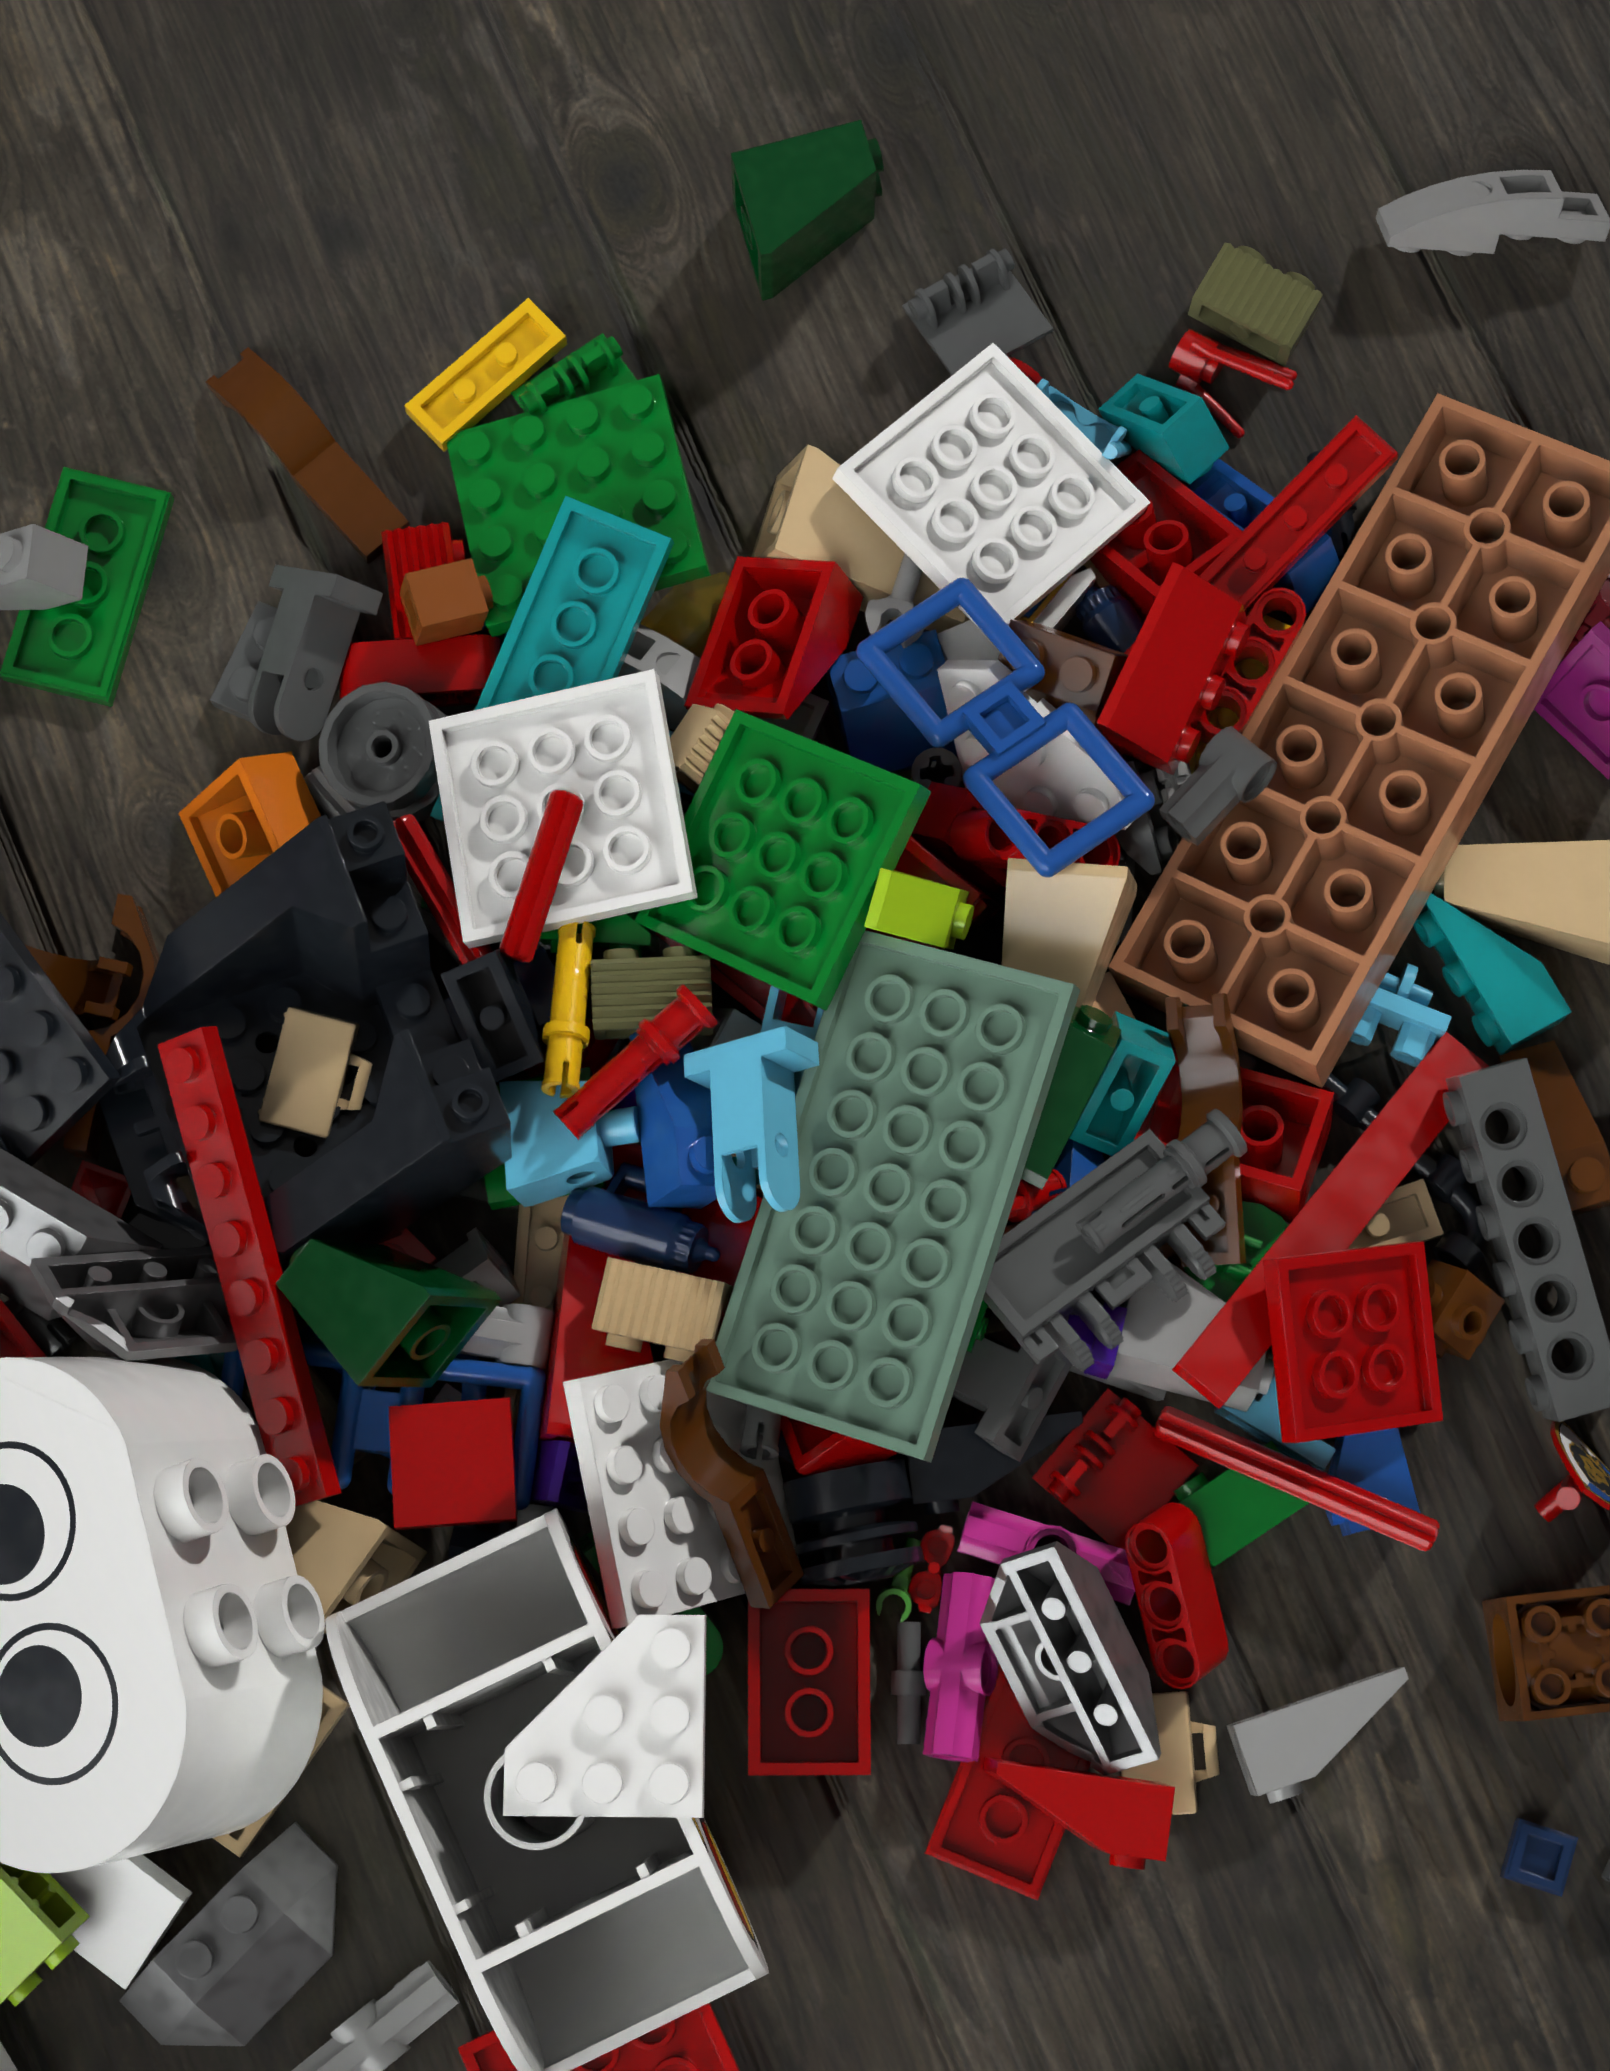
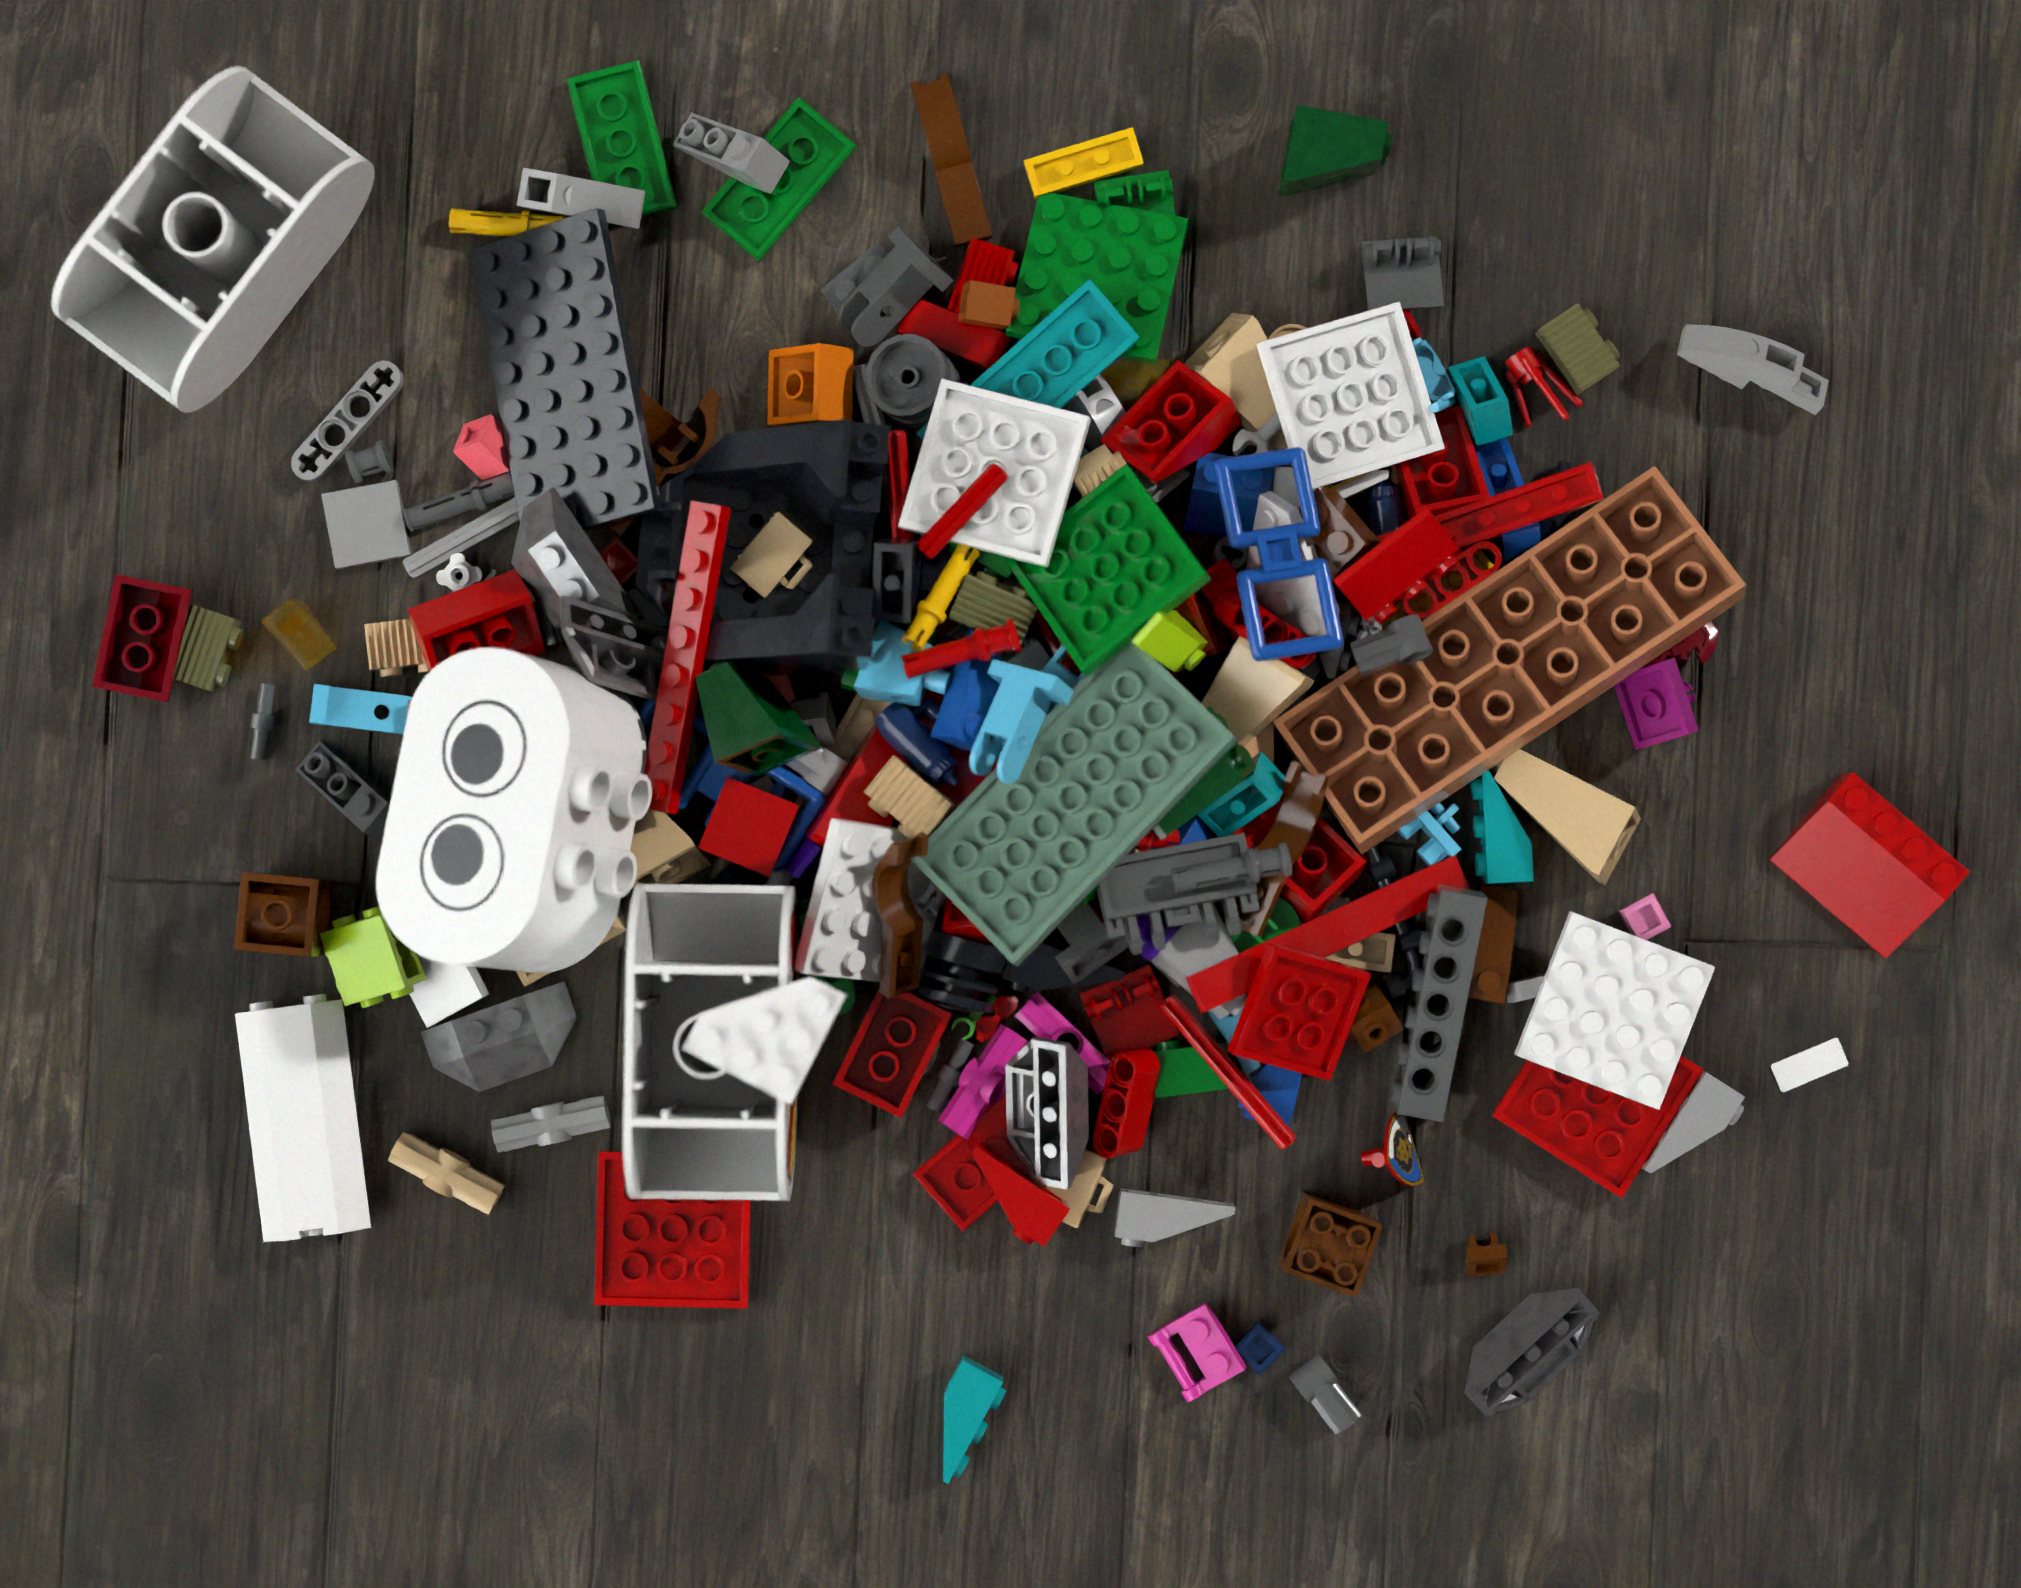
camera: 25 degrees right, 10 degrees up
none -> dark pink plate [1147,1301,1247,1402]

